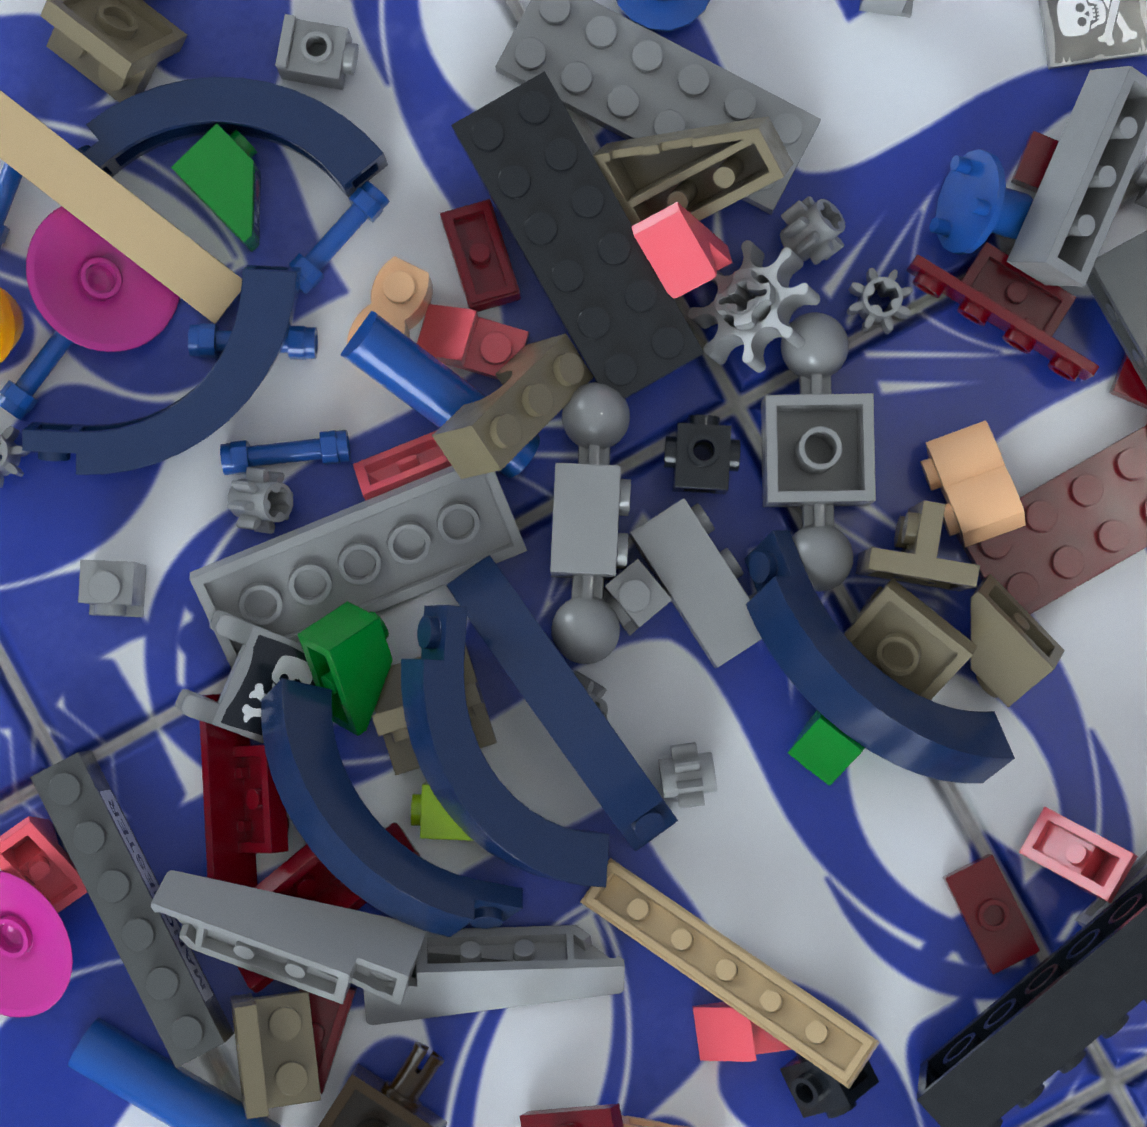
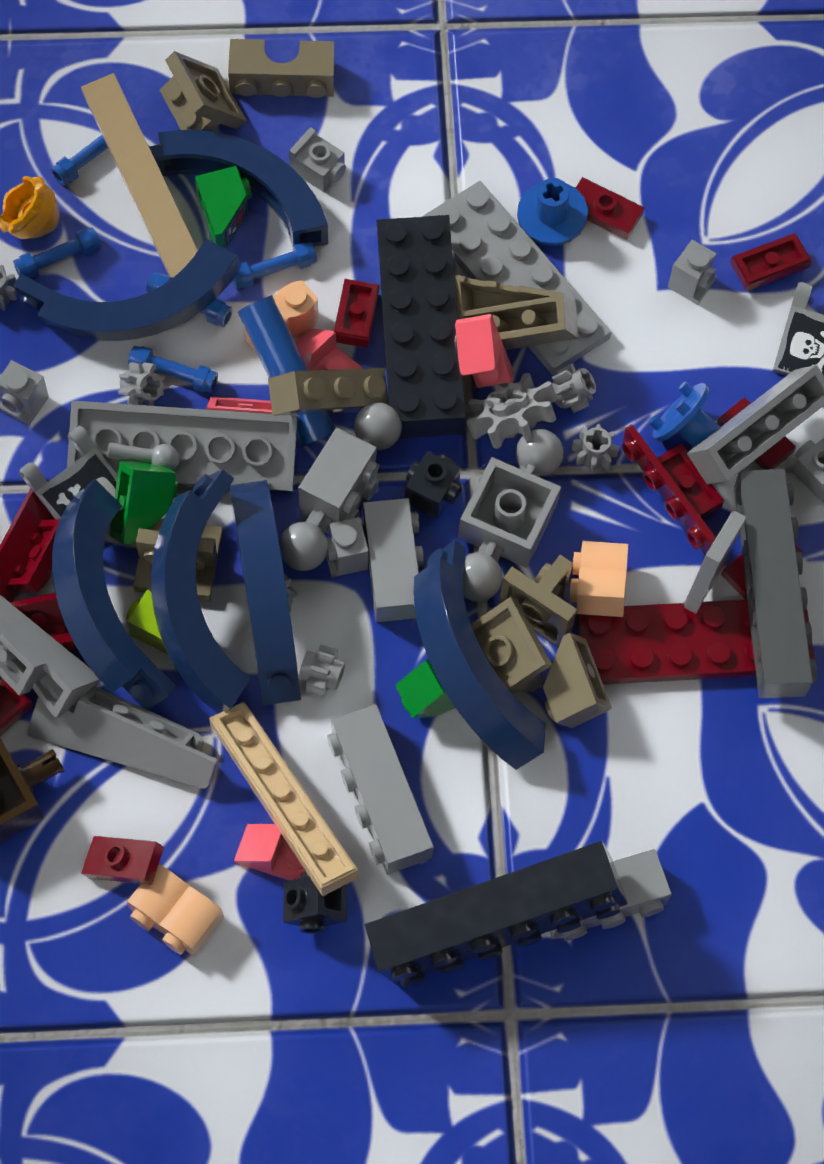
camera: 20 degrees right, 20 degrees down
dark pink hat [26,206,180,352] -> none
dark red plate [942,854,1040,975] -> none
coral slope [1019,807,1138,904] -> none
none -> light grey bar [107,443,180,471]
none -> light grey brick [327,704,434,875]
none -> light grey tile [684,511,746,614]

